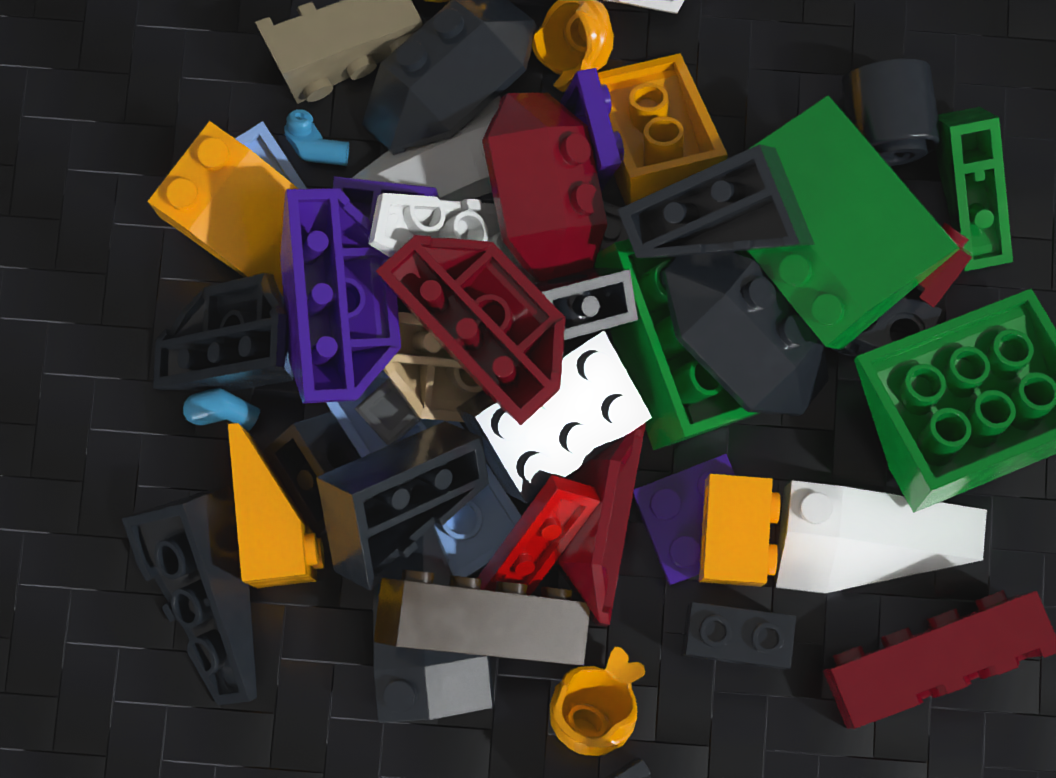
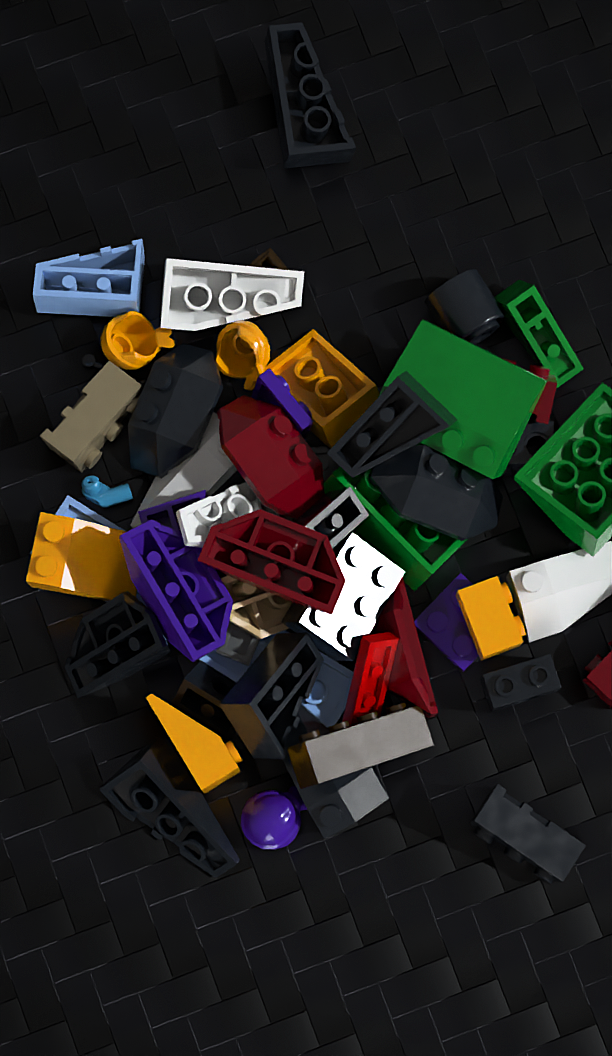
camera: 25 degrees left, 0 degrees up
dark azure arm [183,388,260,431] -> none
light orange hat [549,647,645,756] -> none
none -> dark purple hat [241,786,307,850]

